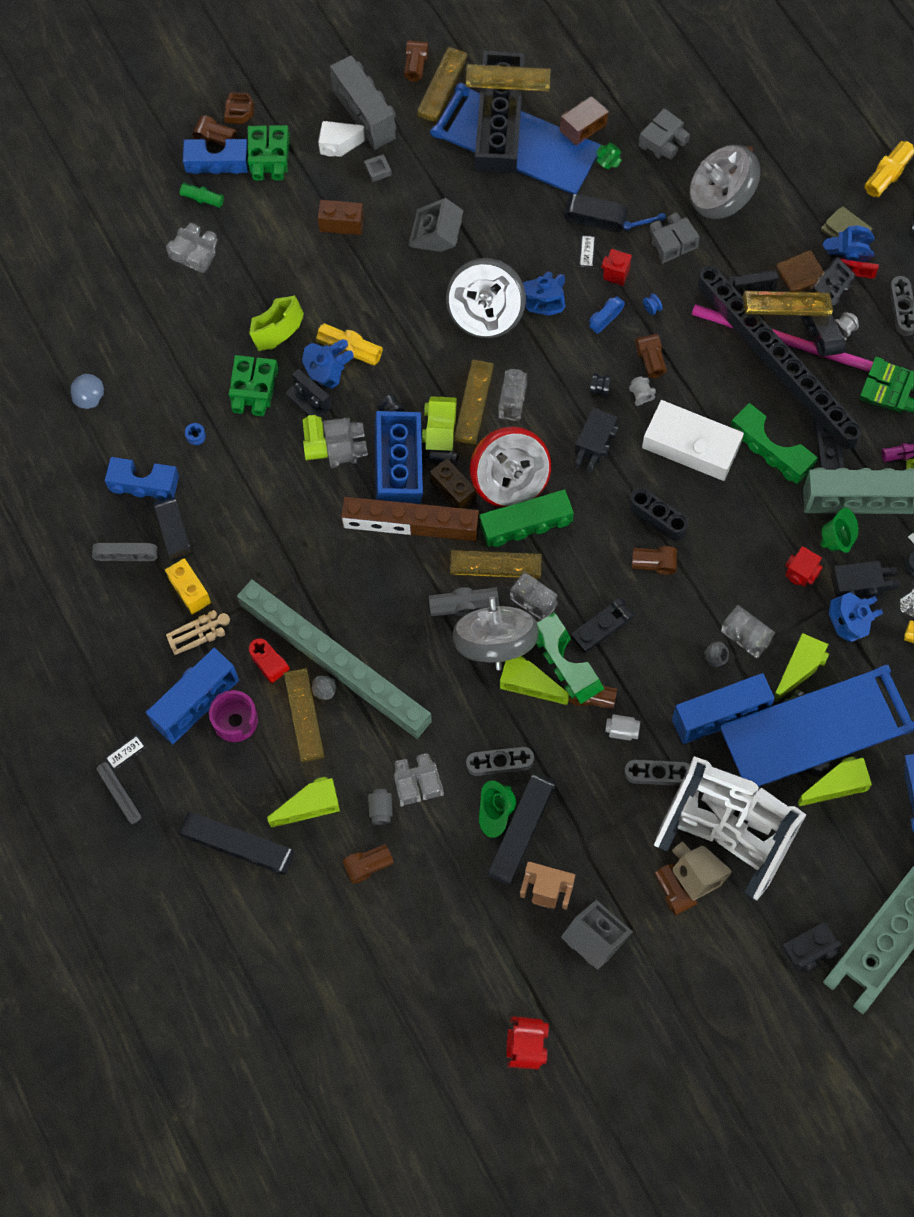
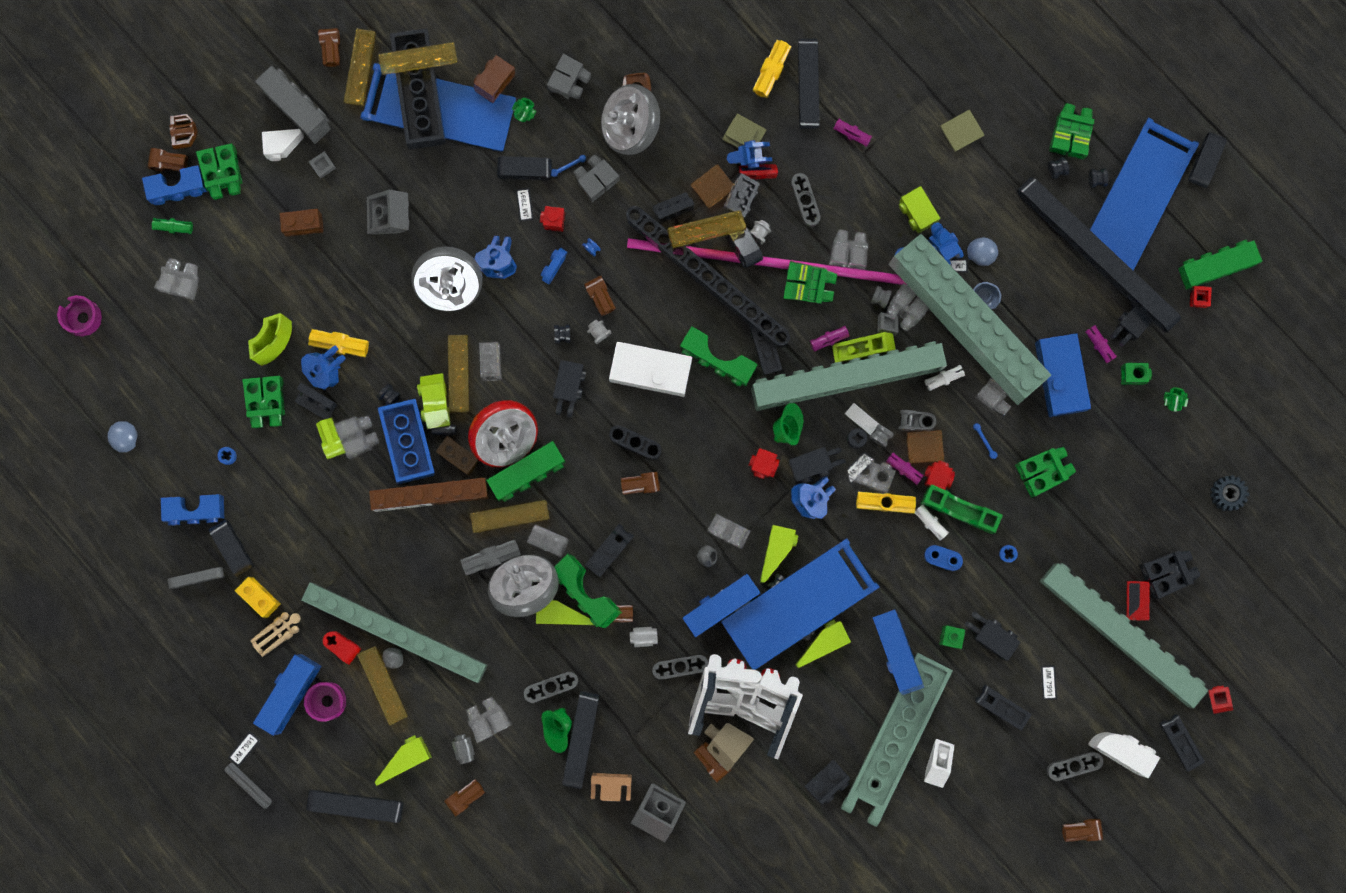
camera: 20 degrees left, 15 degrees up
none -> magenta piece [57,295,102,336]

